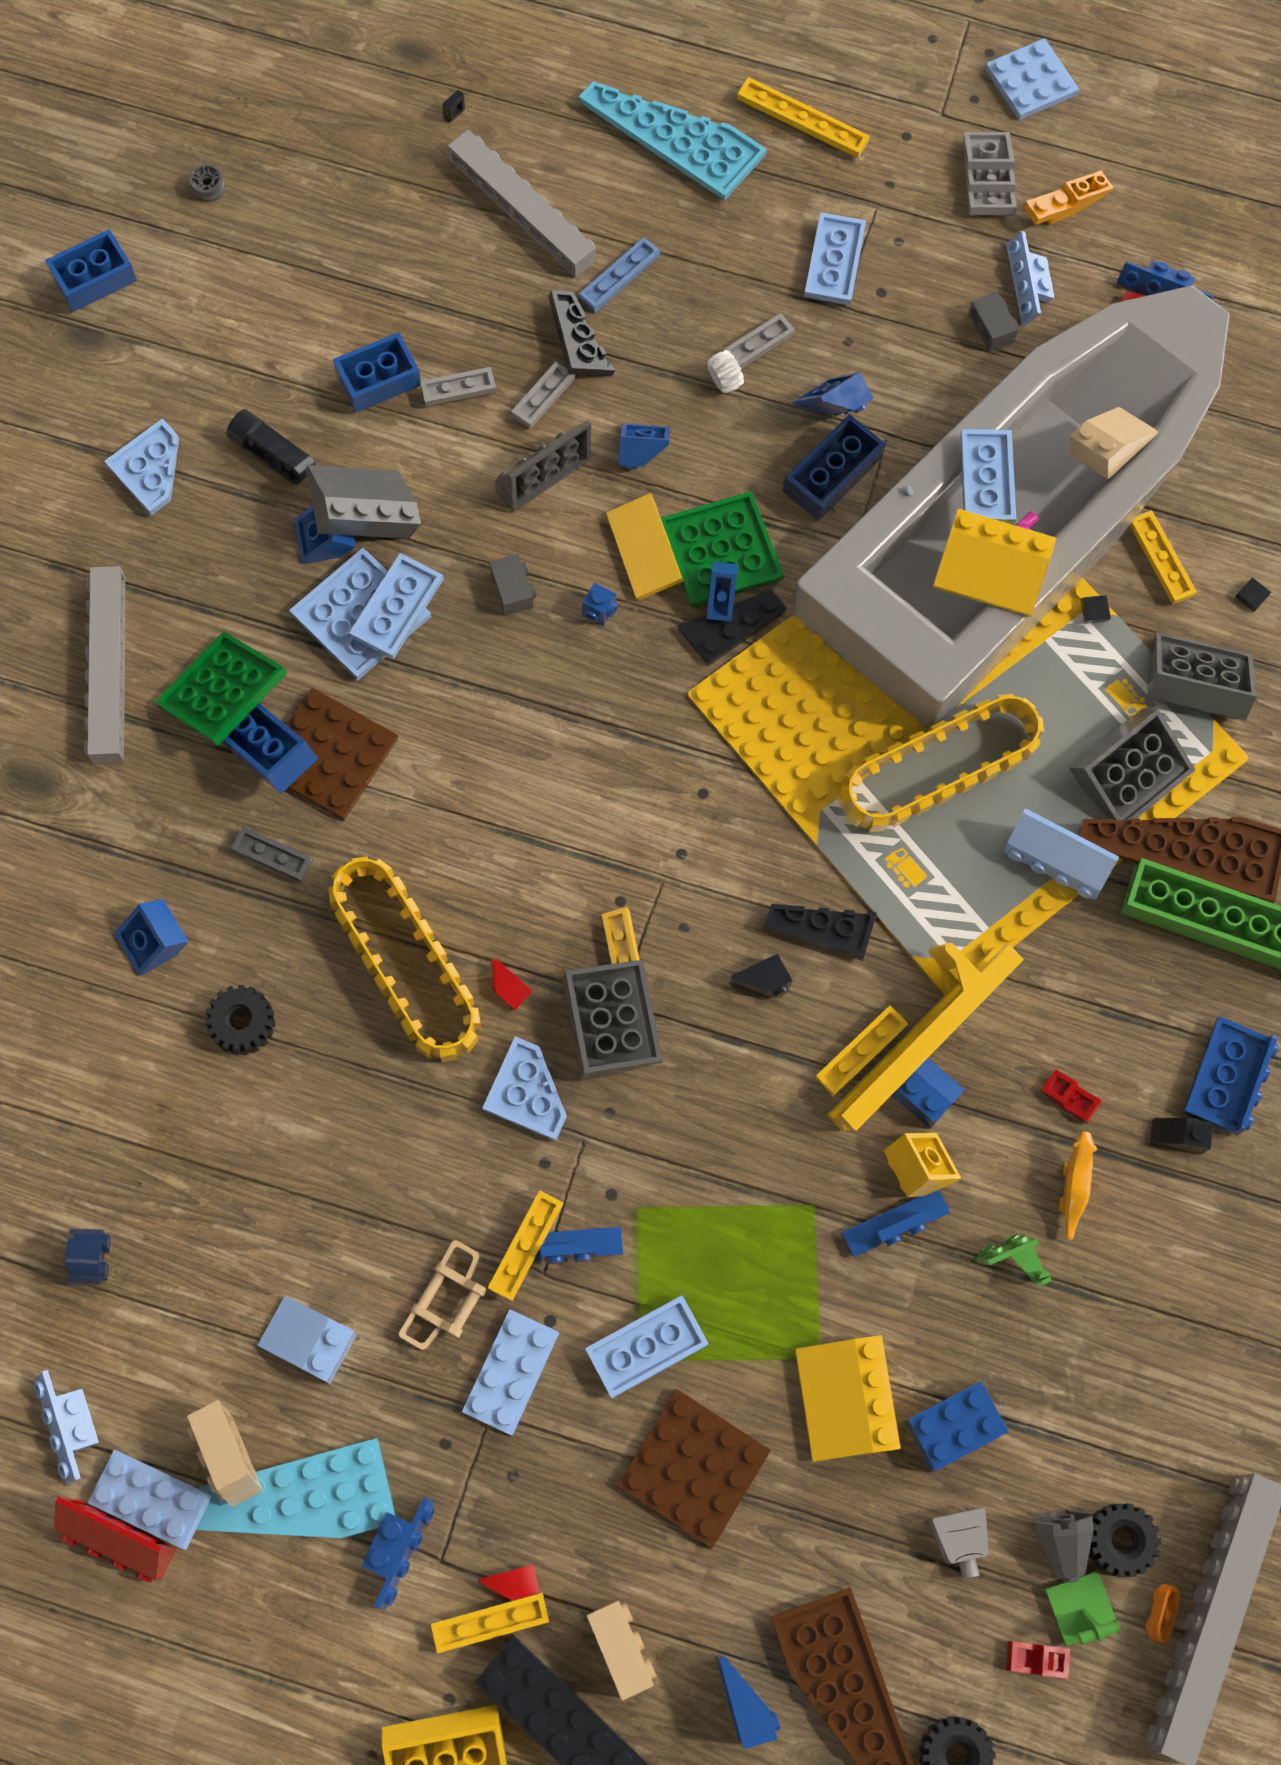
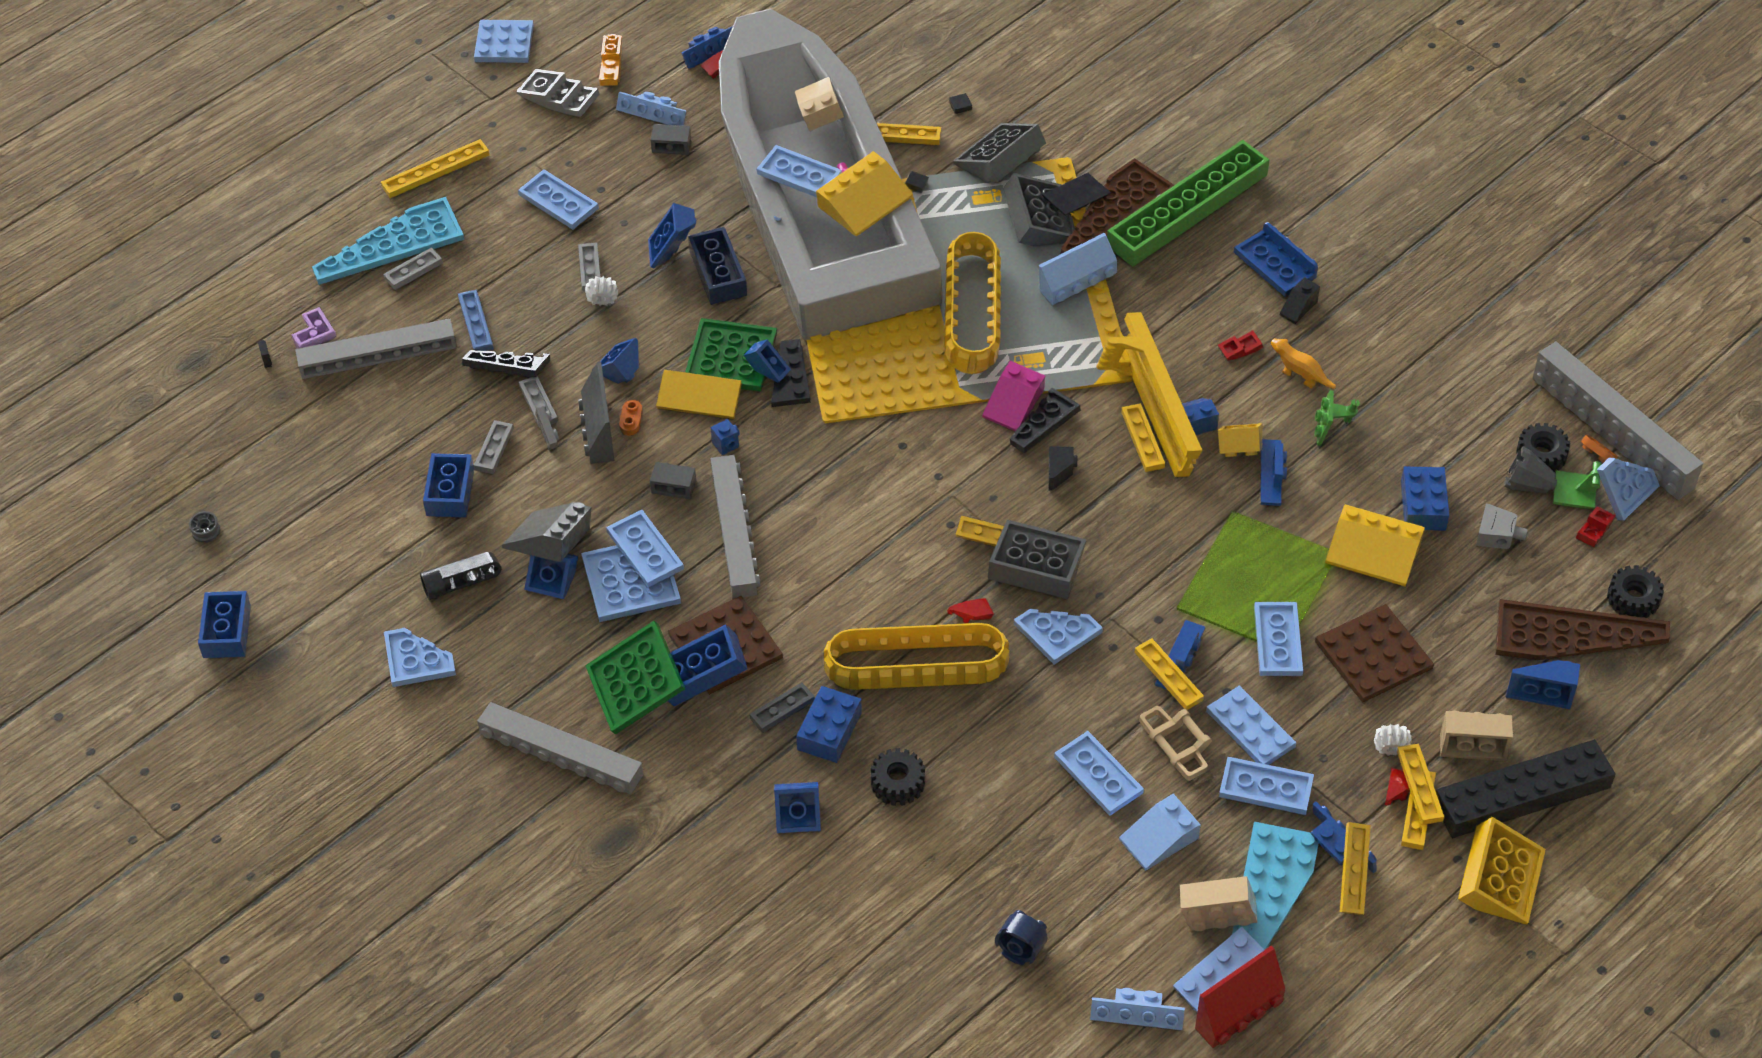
camera: 55 degrees left, 20 degrees down
none -> lavender brick [291,307,336,349]
none -> light grey plate [383,248,443,290]
none -> light grey plate [535,406,559,450]
none -> orange plate [619,400,643,436]
none -> light grey brick [710,455,760,599]
none -> blue brick [796,686,862,763]
none -> dark pink slope [982,361,1045,432]
none -> black window [1042,173,1111,216]
none -> light blue plate [1054,731,1144,816]
none -> light blue plate [1219,757,1314,815]
none -> yellow plate [1340,822,1371,915]
none -> white gear [1374,724,1412,756]
none -> yellow plate [1397,744,1444,825]
none -> light blue plate [1597,458,1660,521]

